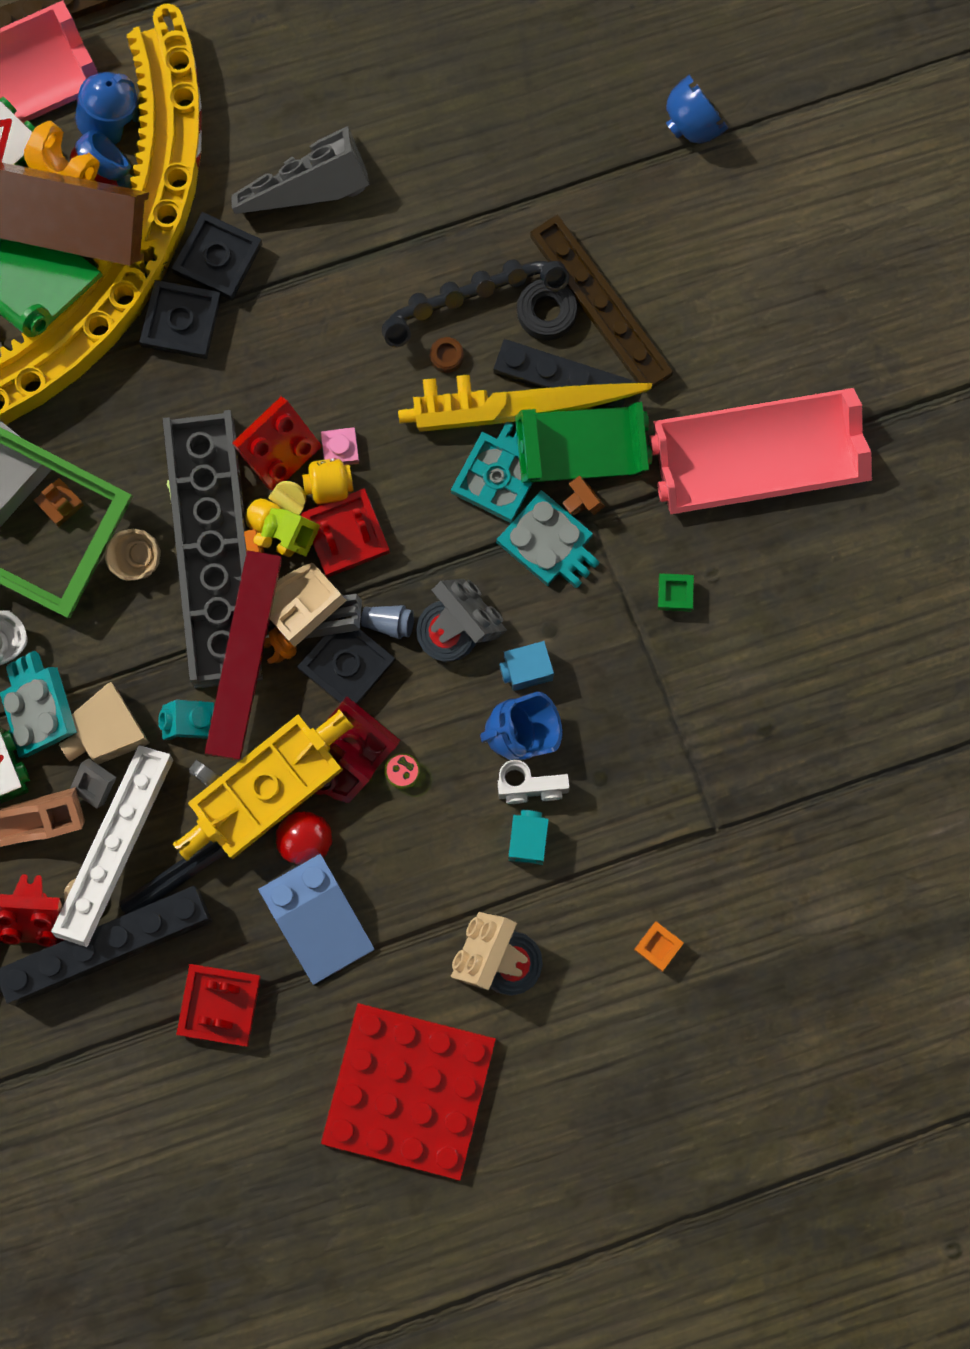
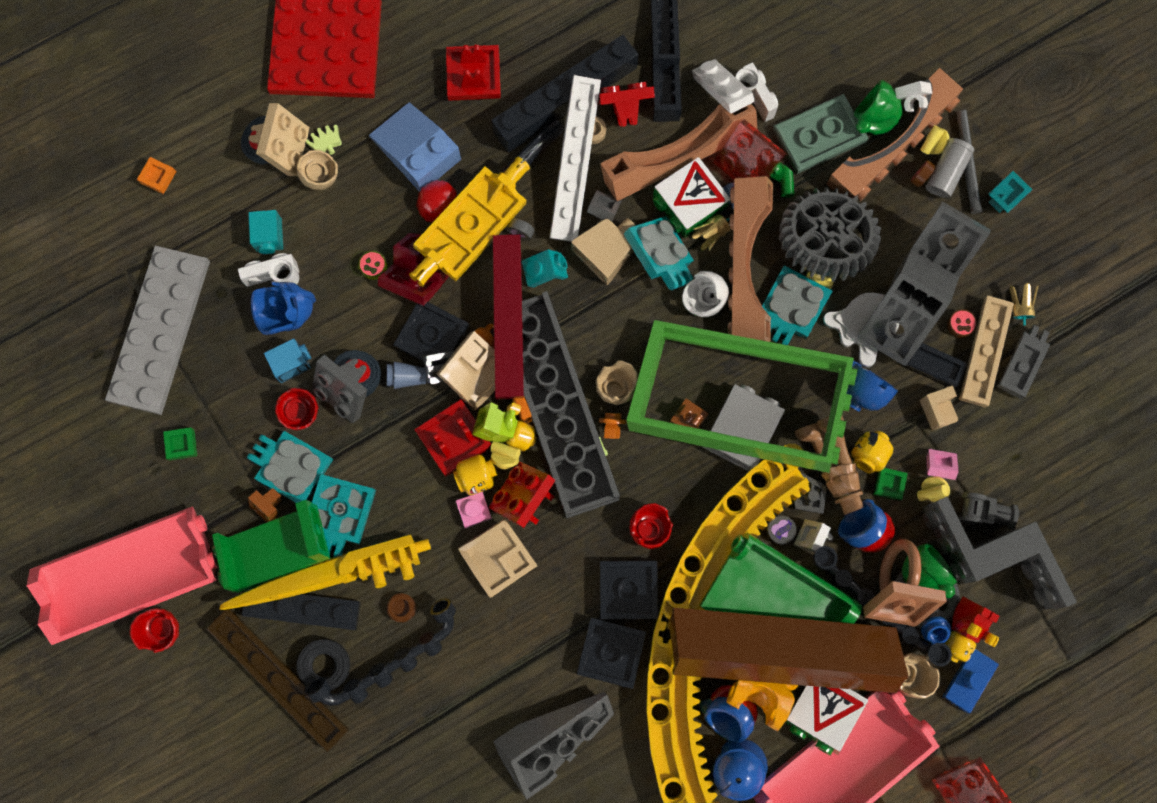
camera: 165 degrees right, 0 degrees up
none -> light grey plate [105,246,210,415]
none -> red hair [130,608,179,653]
none -> red hair [275,388,319,430]
none -> tan hair [297,150,338,190]
none -> yellowish green piece [306,125,341,155]
none -> tan plate [458,518,537,598]
none -> orange plate [599,413,627,439]
none -> red hair [630,503,673,549]

